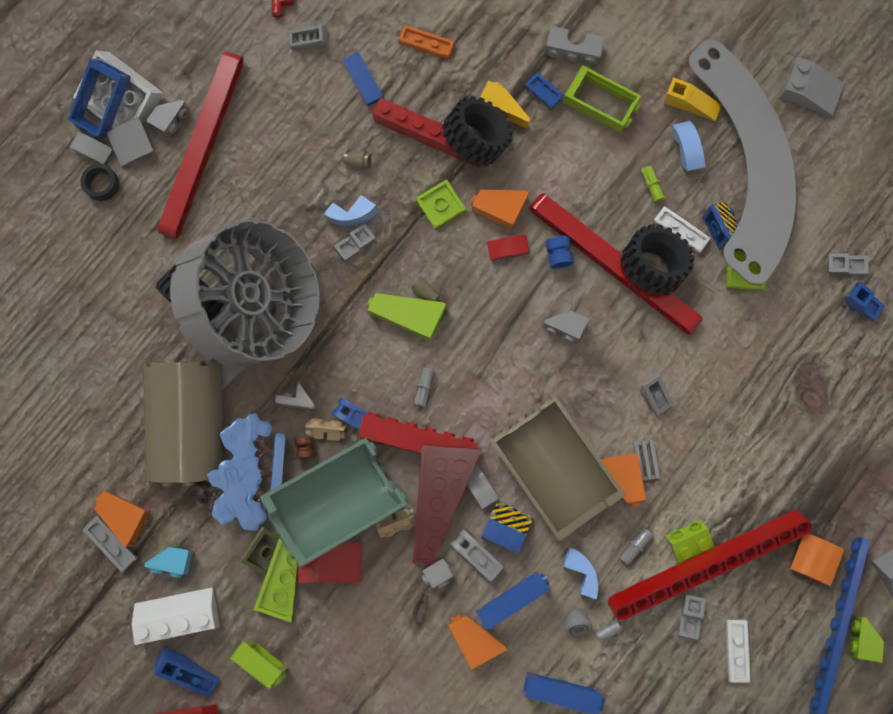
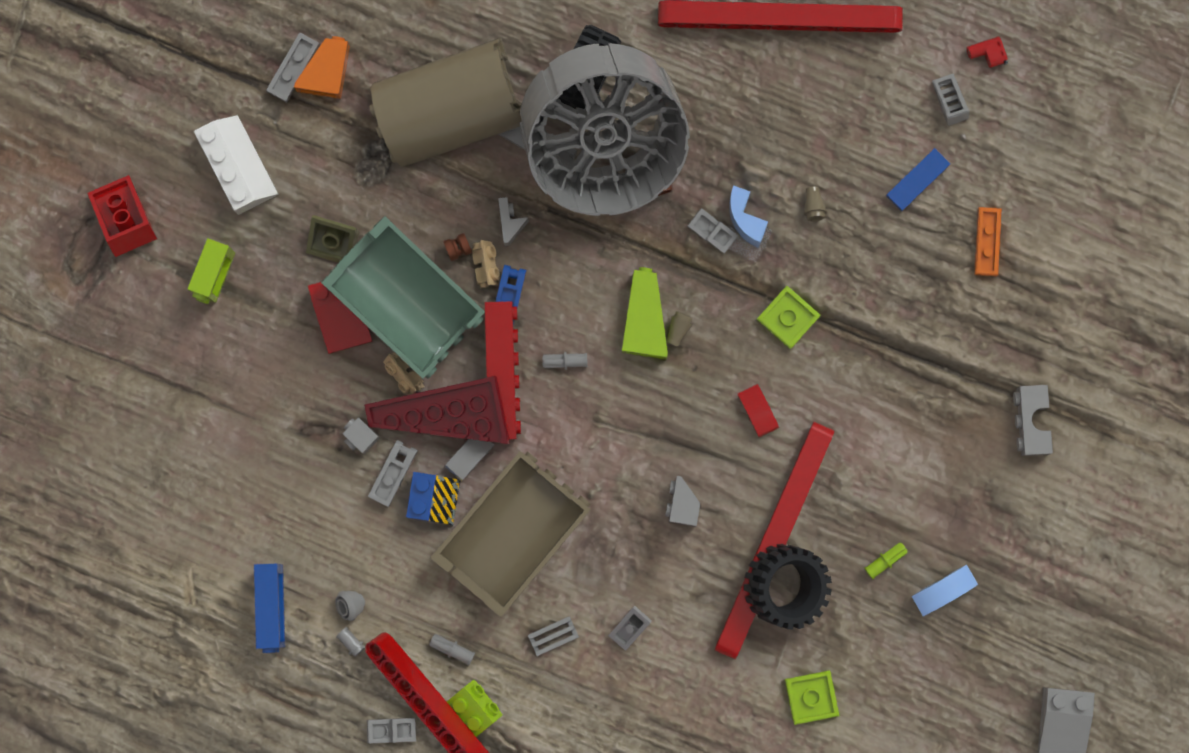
camera: 70 degrees right, 5 degrees up
medium azure slope [144,547,193,578] -> none
blue slope [154,646,219,697] -> none
medium blue plant [207,413,285,531] -> none
lime wing [254,538,298,623] -> none
red brick [373,97,475,165] -> none
black tyre [442,96,513,167] -> none
orange slope [448,613,507,670] -> none
orange slope [470,190,529,230] -> none
blue window [476,572,550,631] -> none
yellow slope [480,81,530,129] -> none
blue plate [524,72,564,110] -> none
blue wheel [545,236,574,269] -> none
light blue brick [562,547,598,599] -> none
lime window [563,65,641,133] -> none
orange slope [601,453,646,507] -> none
white tile [653,206,711,254] -> none
yellow slope [663,77,722,122] -> none
light grey piece [689,40,796,285] -> none
blue slope [702,202,739,250] -> none

